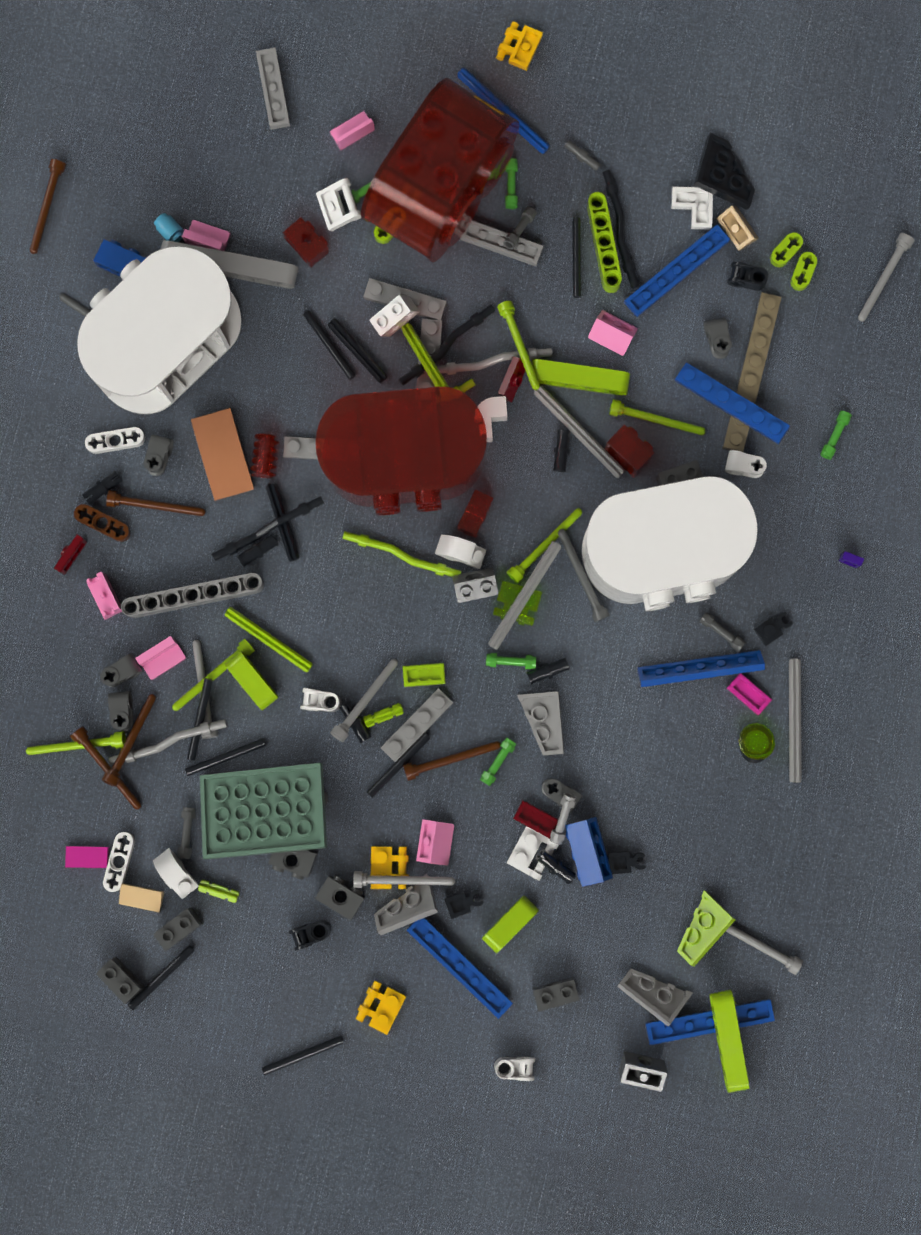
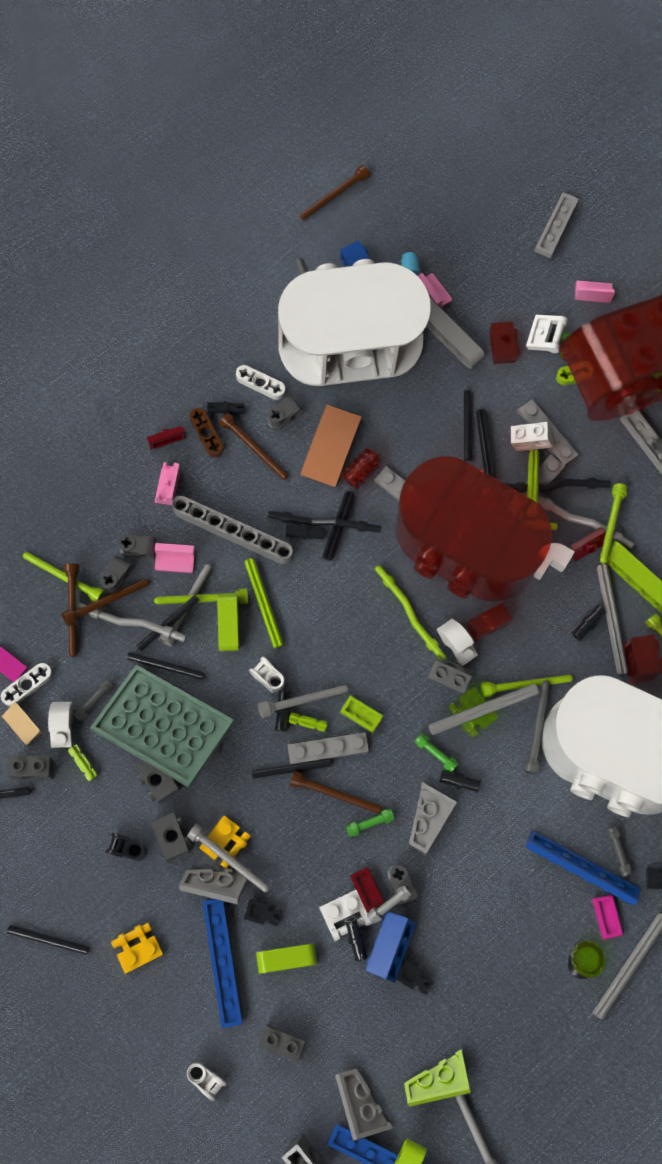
camera: 25 degrees right, 10 degrees down
bright pink panel [416,819,454,866] -> none

